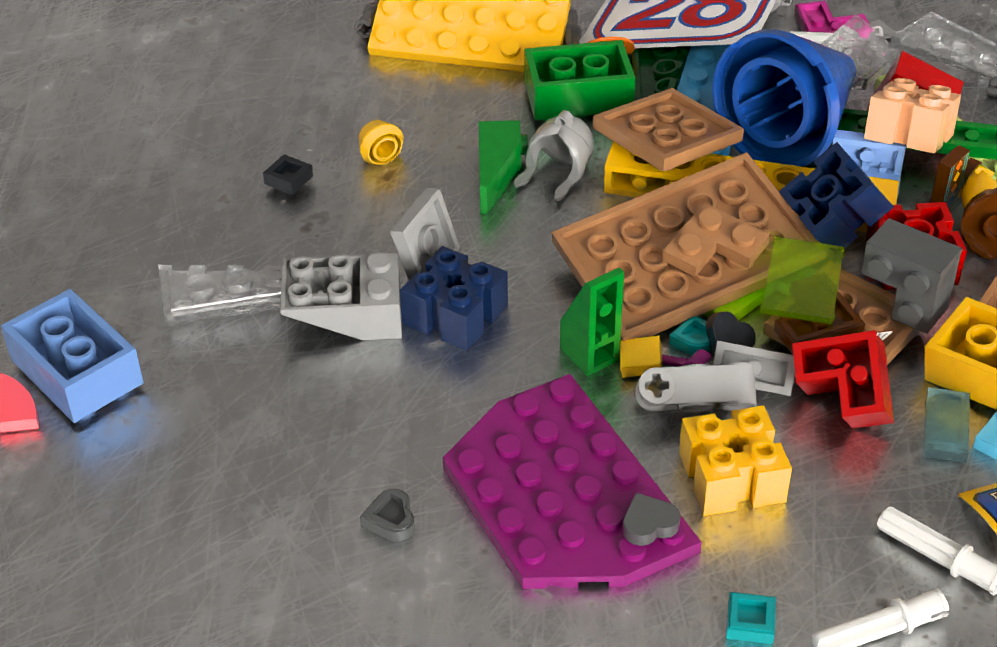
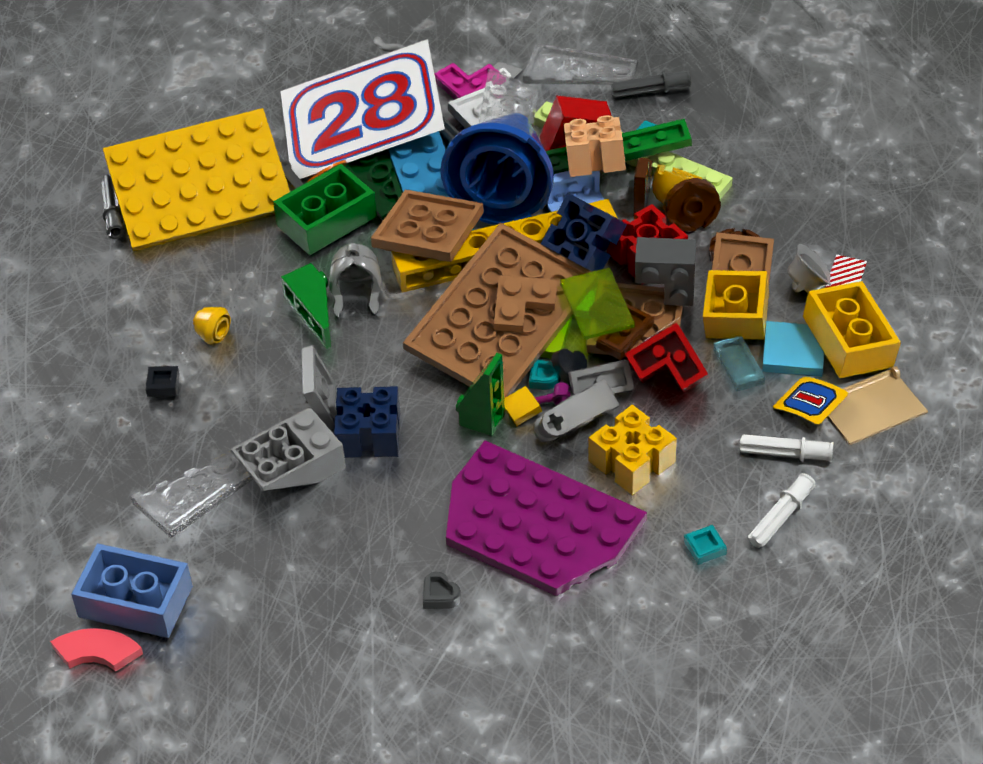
camera: 30 degrees left, 5 degrees up
dark grey tile [623,493,681,546] -> none

